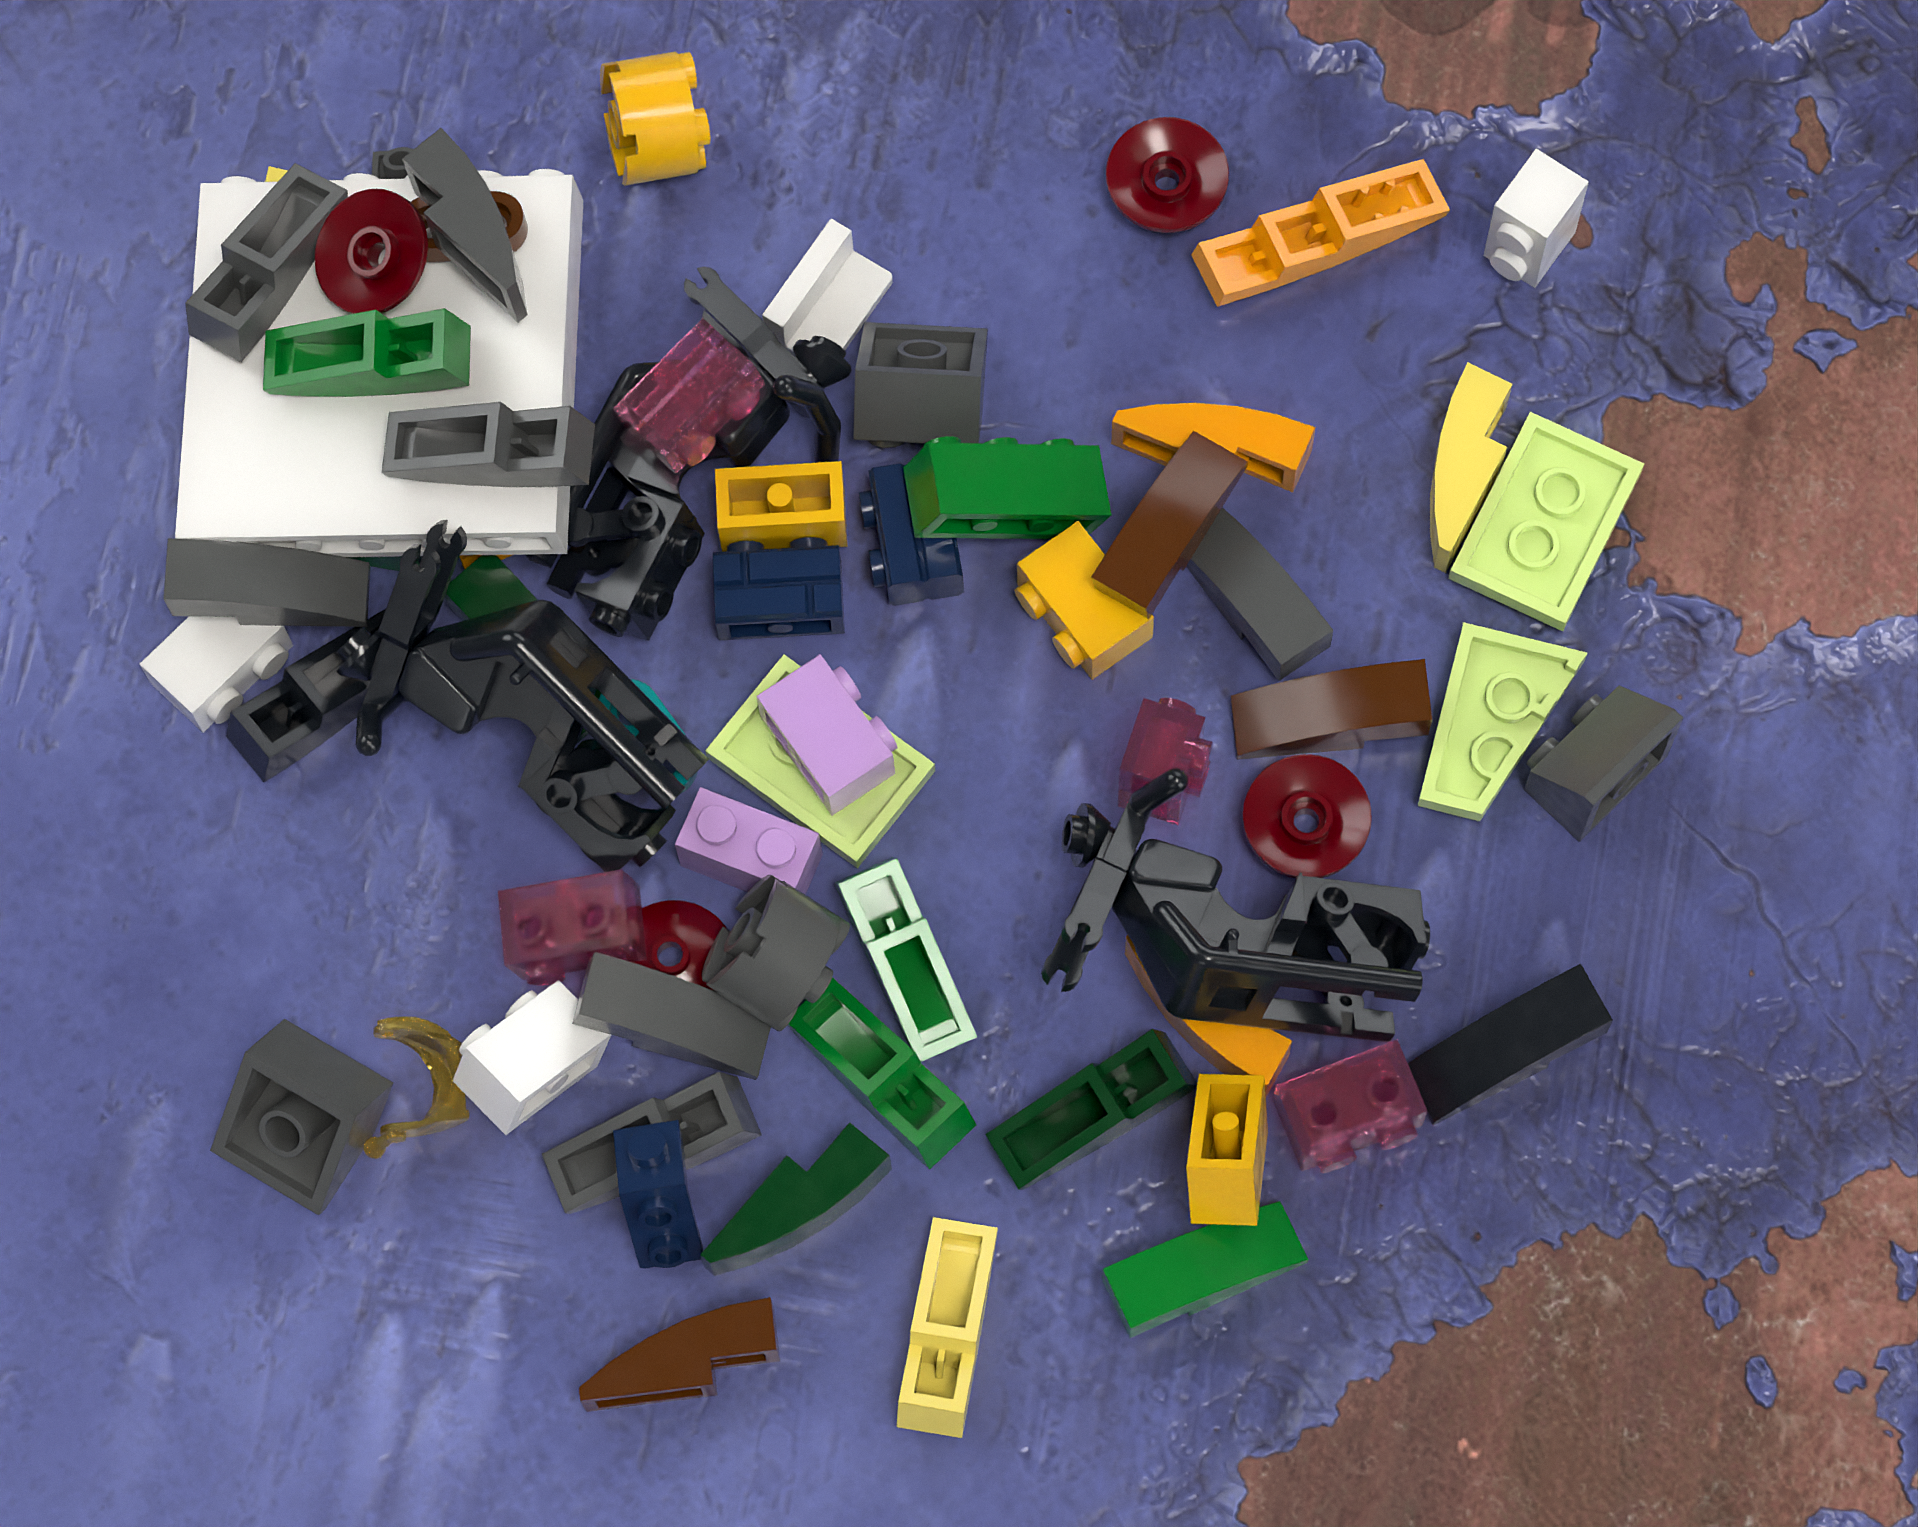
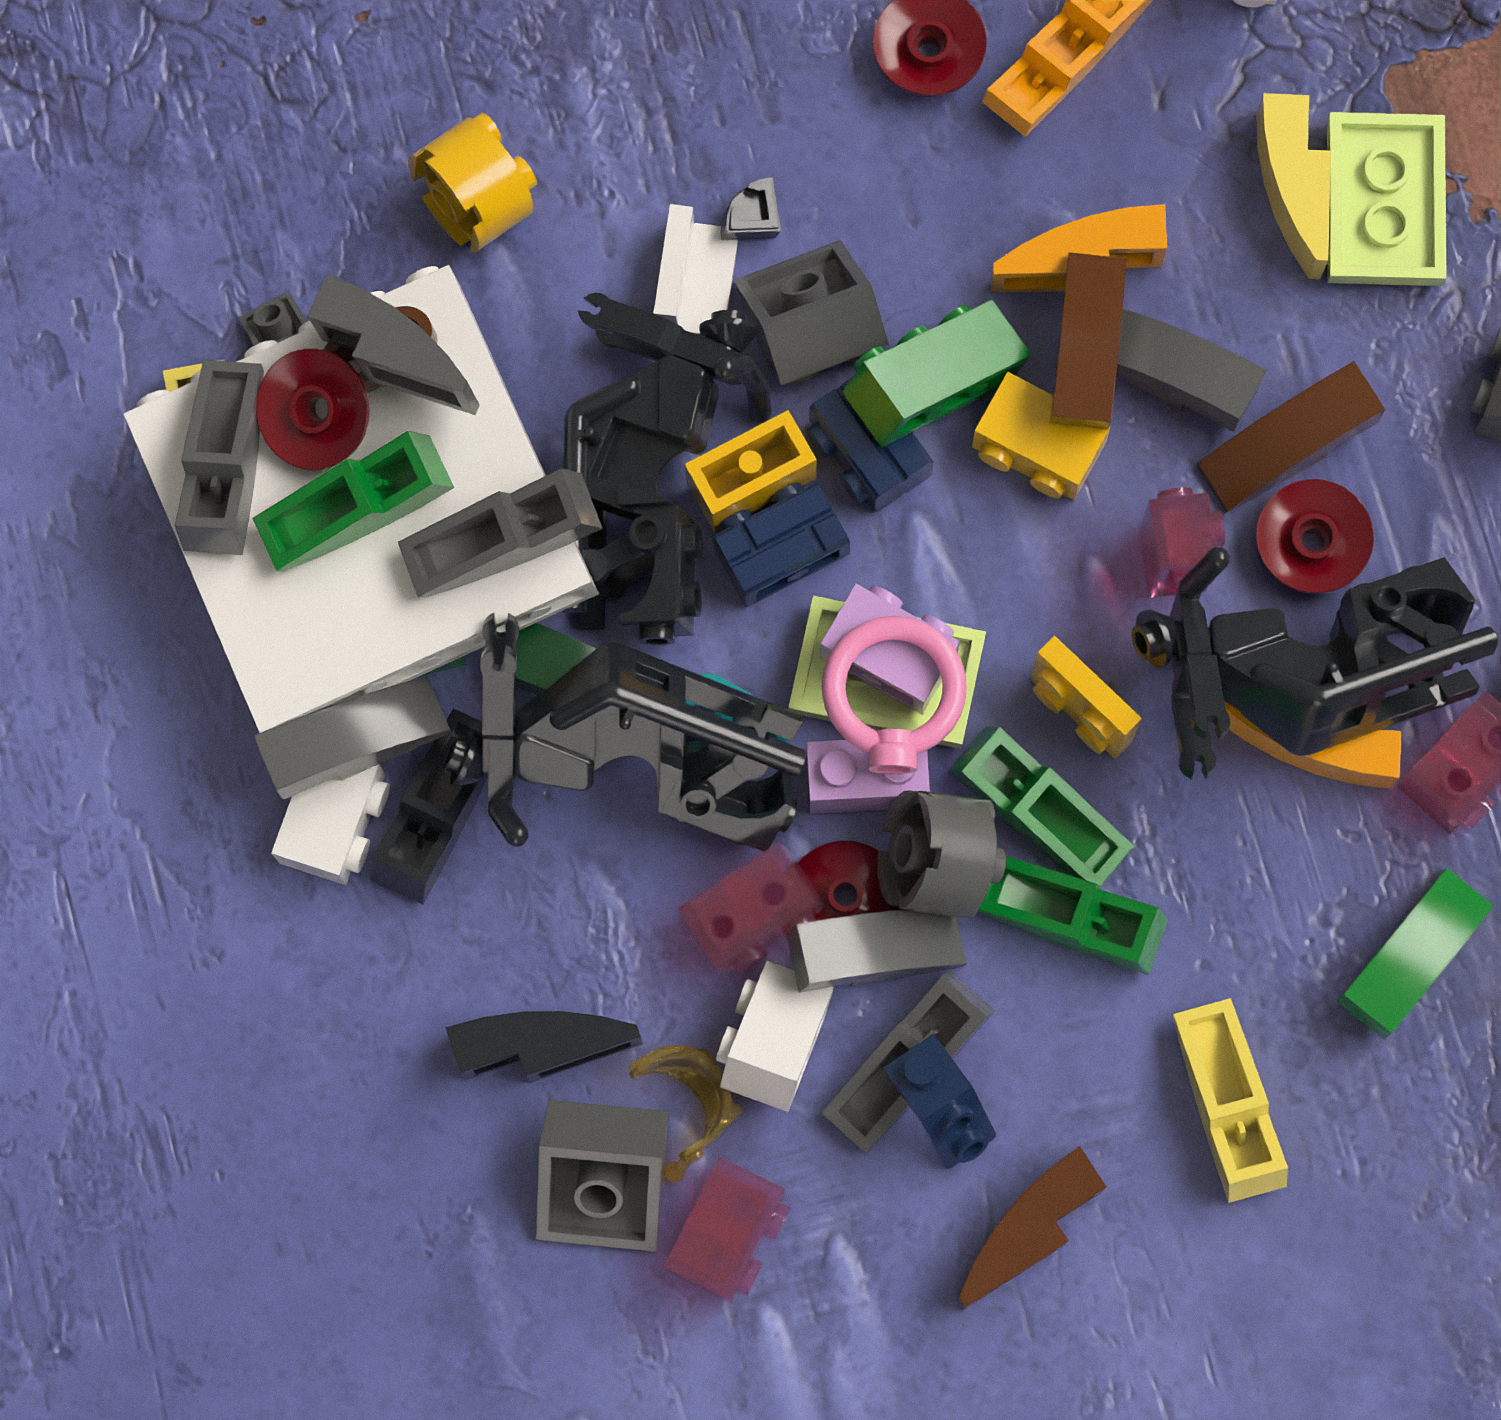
camera: 25 degrees left, 5 degrees up
clear pink brick [613,319,765,473] -> none
dark green slope [700,1122,892,1276] -> none
dark green slope [985,1029,1197,1190] -> none
yellow brick [1186,1074,1268,1226] -> none
yellowish green wing [1418,622,1588,821] -> none
none -> black slope [445,1011,643,1083]
none -> clear pink brick [664,1156,791,1303]
none -> tile [720,177,781,240]
none -> bright pink piece [822,616,967,774]
none -> yellow plate [1030,635,1142,759]

